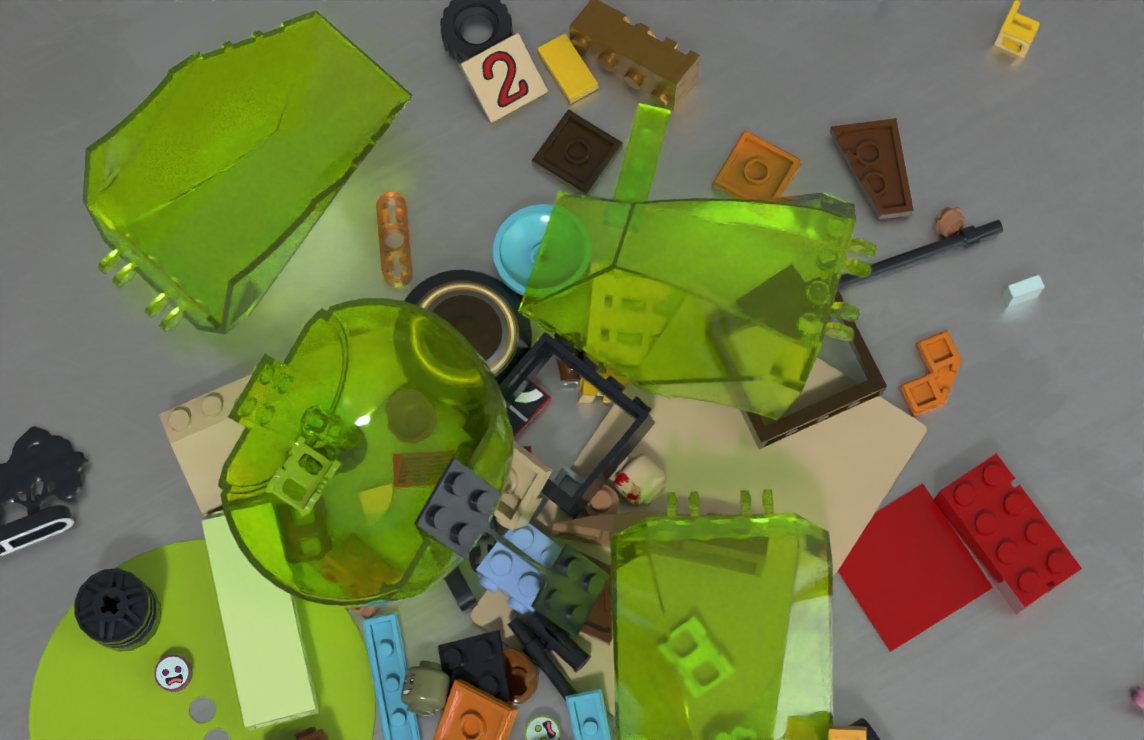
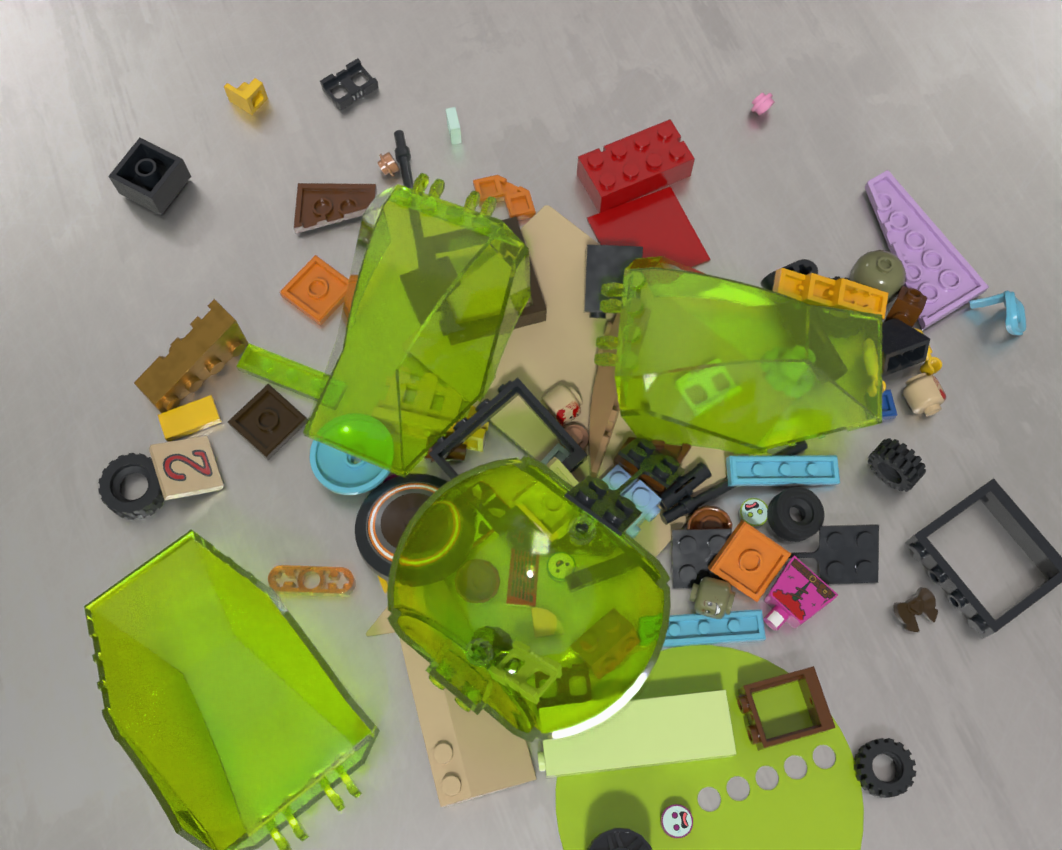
camera: 85 degrees left, 5 degrees down
none -> black piece [320,58,378,111]
none -> black slope [584,245,643,319]

